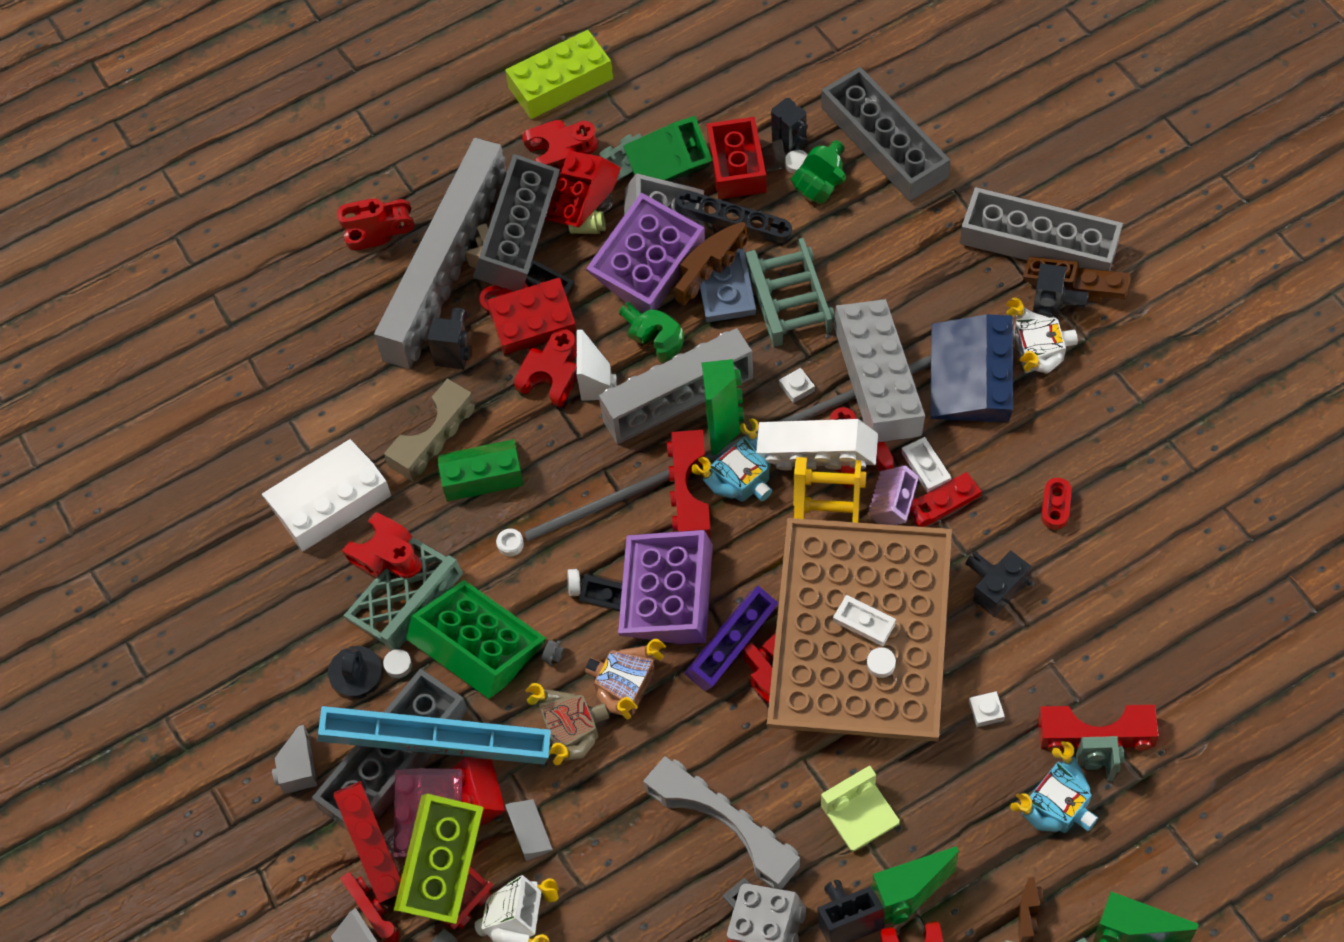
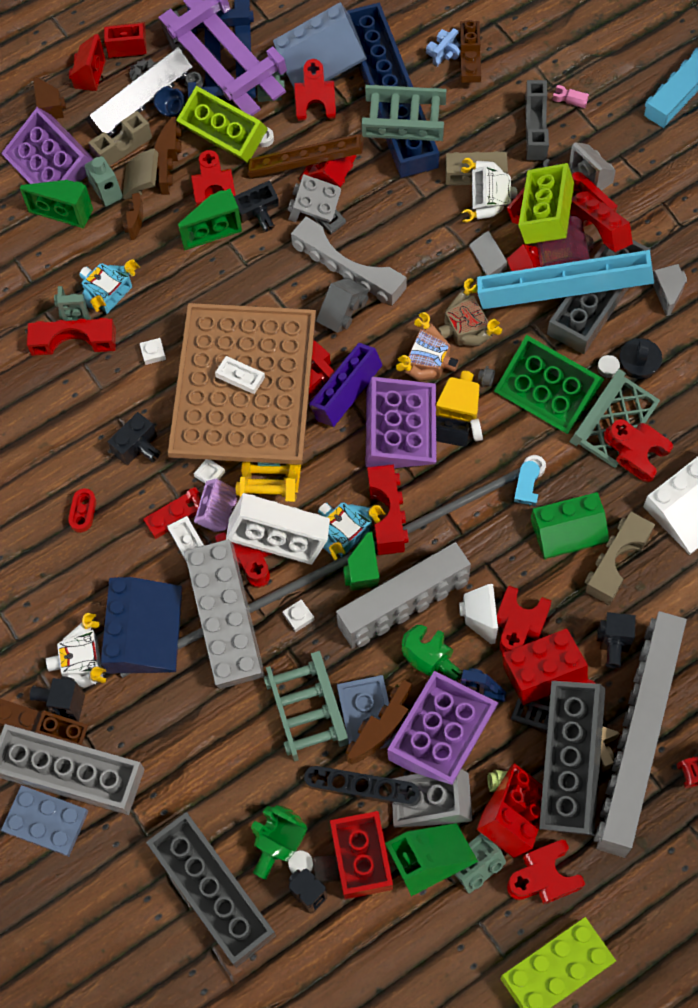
camera: 175 degrees right, 5 degrees up
yellowish green bracket [821,766,900,852] -> none
white tile [867,648,896,678] -> none
none -> sand blue plate [1,785,89,857]
none -> dark grey brick [316,278,369,333]
none -> yellow torso [436,371,479,422]
none -> dark blue wing [461,668,506,702]
none -> medium azure leg [514,461,540,506]

